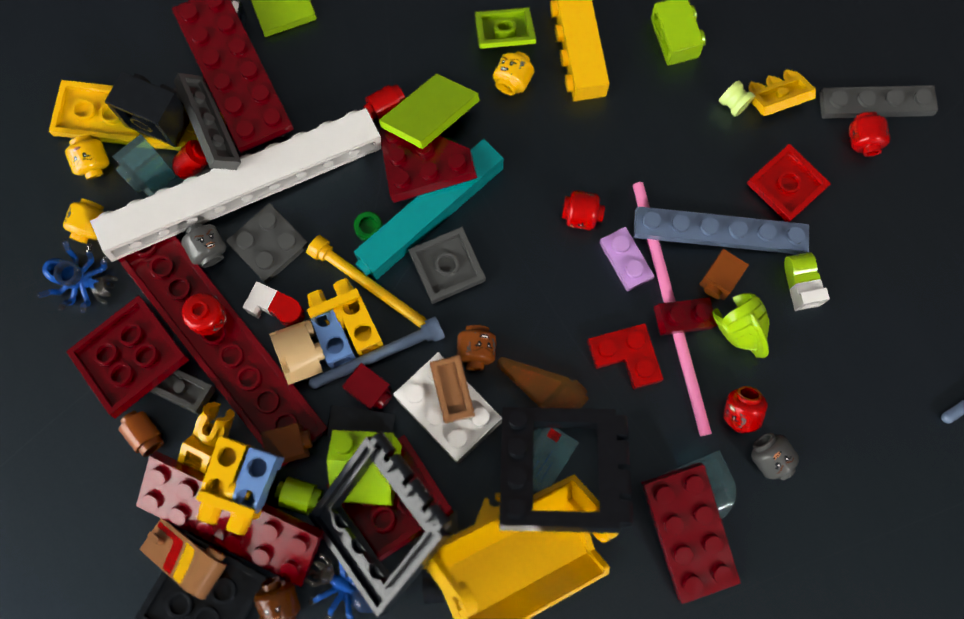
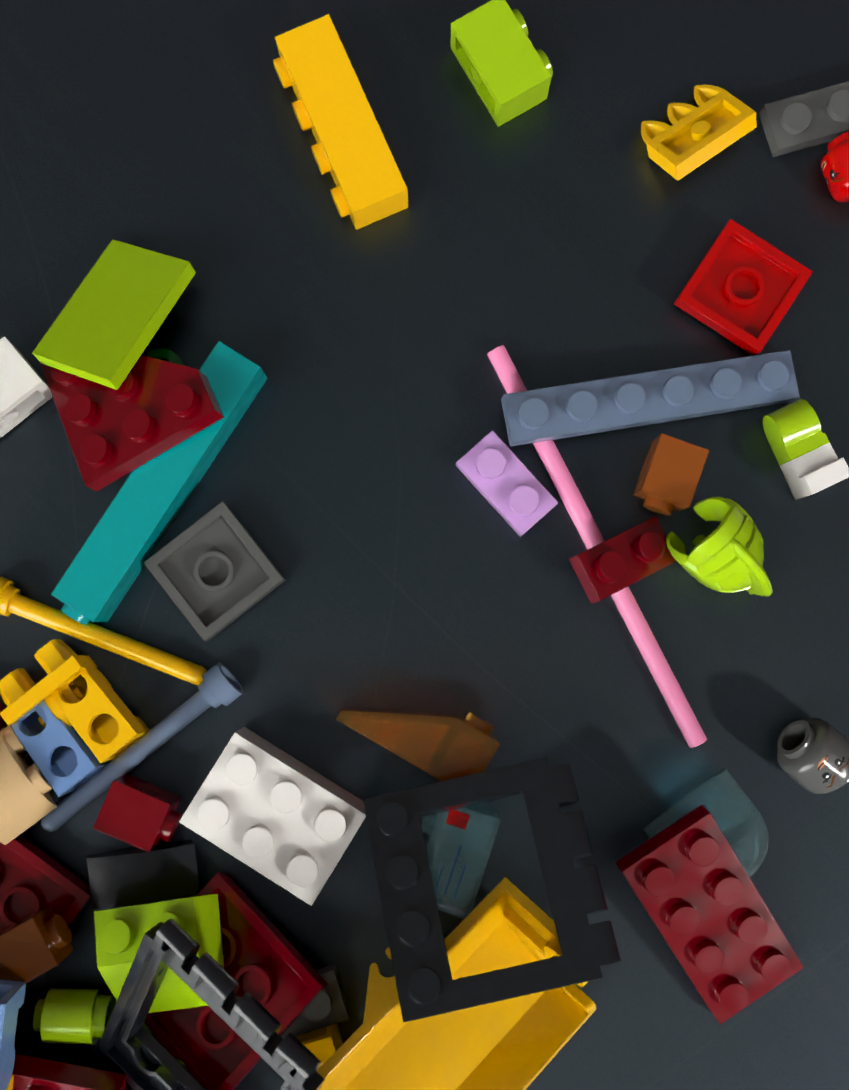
camera: 15 degrees left, 10 degrees up
green tile [354,212,383,241] -> none
red brick [363,84,406,123] -> none
medium nougat tile [430,355,475,424] -> none
dark orange head [456,325,496,371] -> none
lime slope [475,7,536,49] -> none
yellow head [493,51,534,96] -> none
red head [562,190,605,230] -> none
red plate [587,323,664,389] -> none
yellowish green wheel [719,80,755,117] -> none
red head [723,386,768,433] -> none

